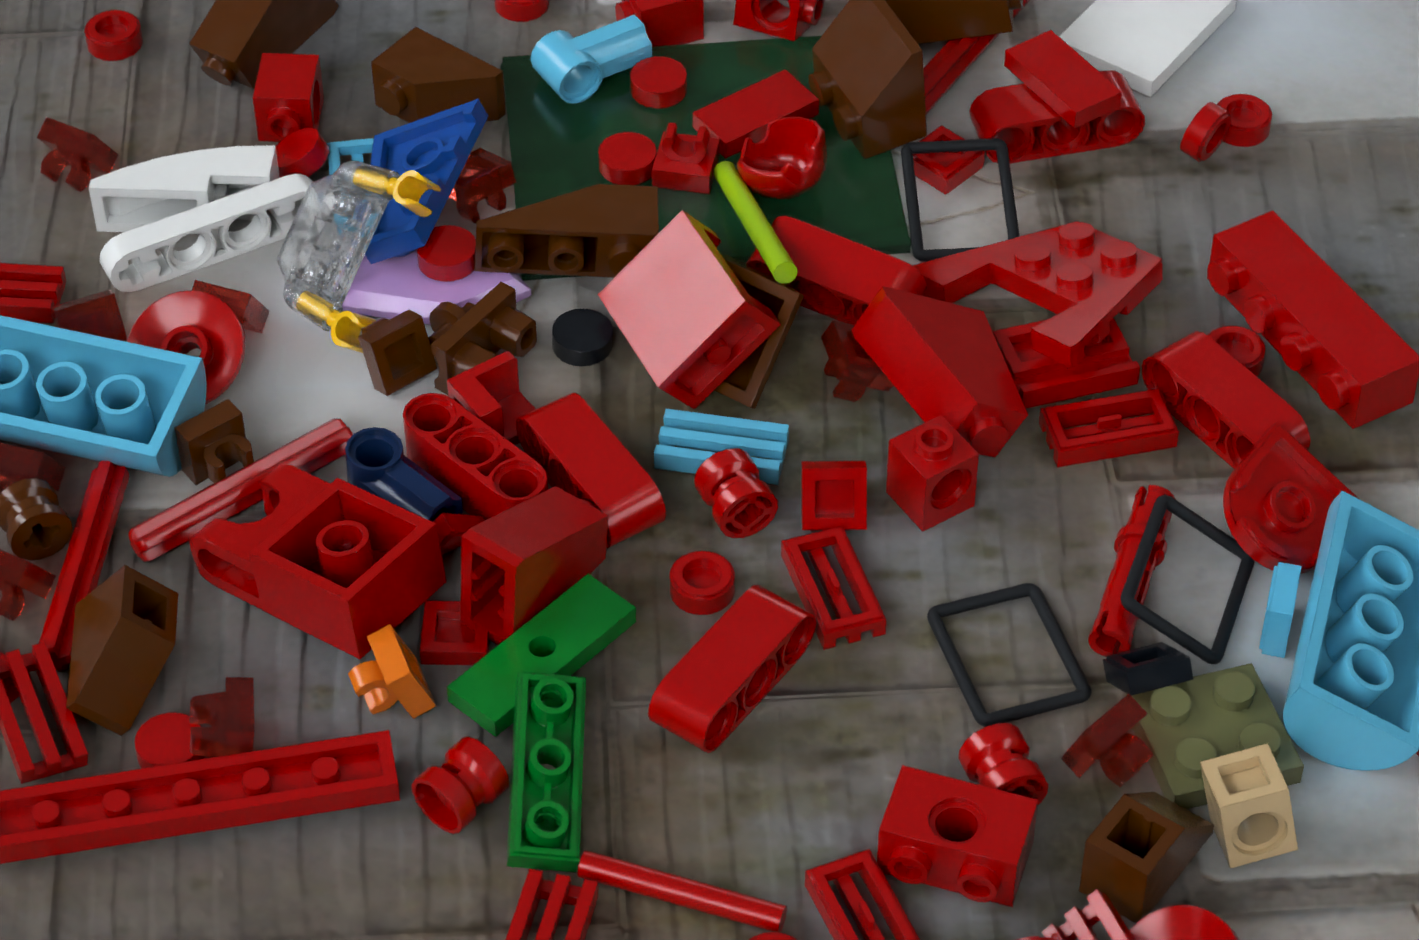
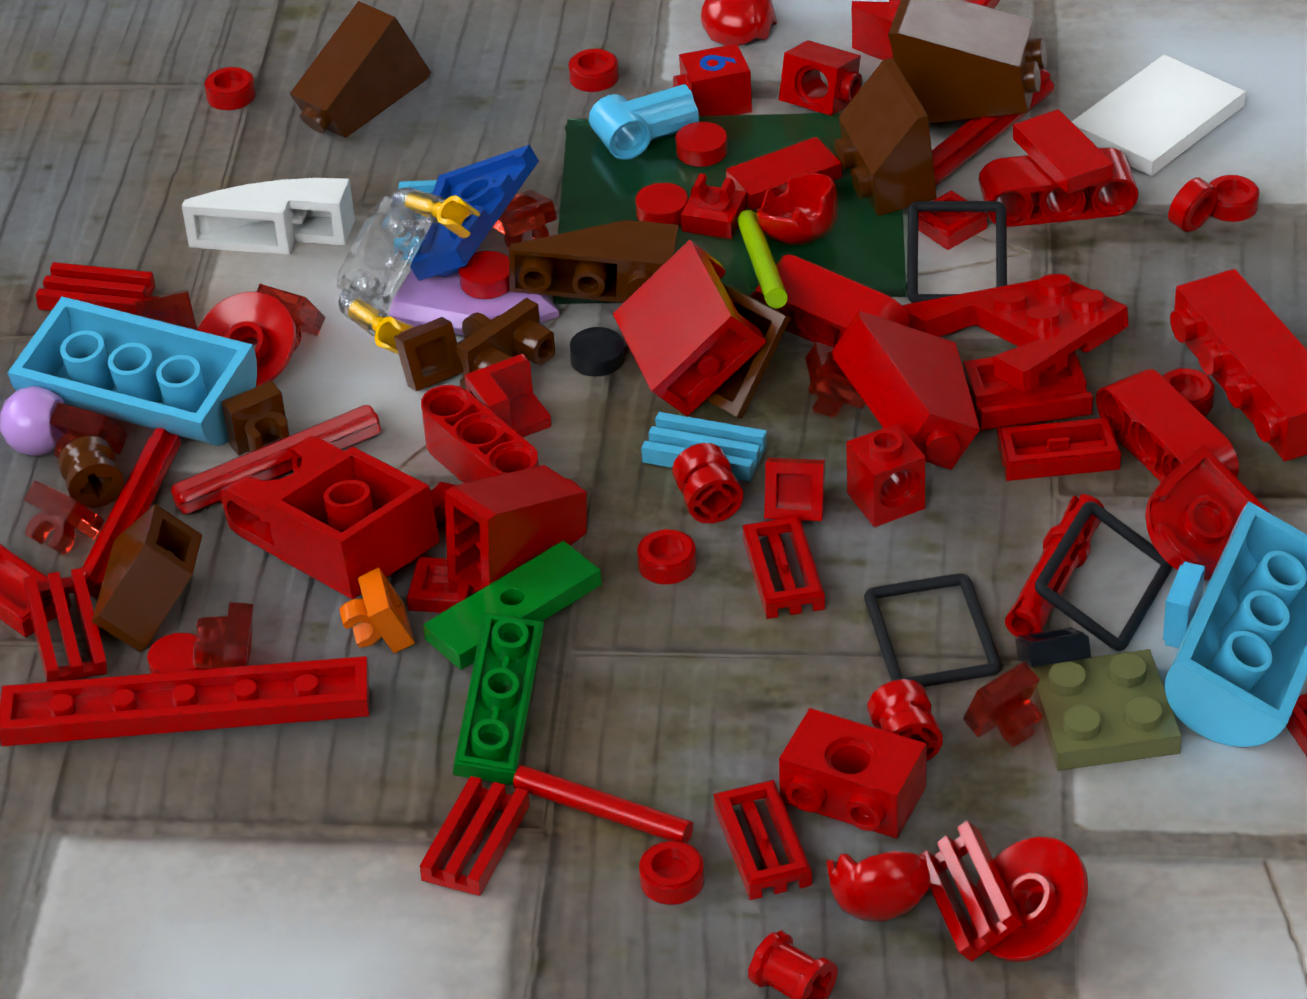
camera: 10 degrees right, 5 degrees down
clear red tile [37,117,118,192] -> none
white beam [100,173,326,292] -> none
red brick [253,53,324,142] -> none
red tile [276,128,329,178] -> none
dark blue piece [345,427,463,522] -> none
reddish brown slope [371,27,506,123] -> none
red wheel [411,737,509,834] -> none
red beam [516,392,666,549] -> none
red beam [648,584,817,753] -> none
reddish brown slope [1079,792,1214,924] -> none
tan brick [1200,743,1298,869] -> none

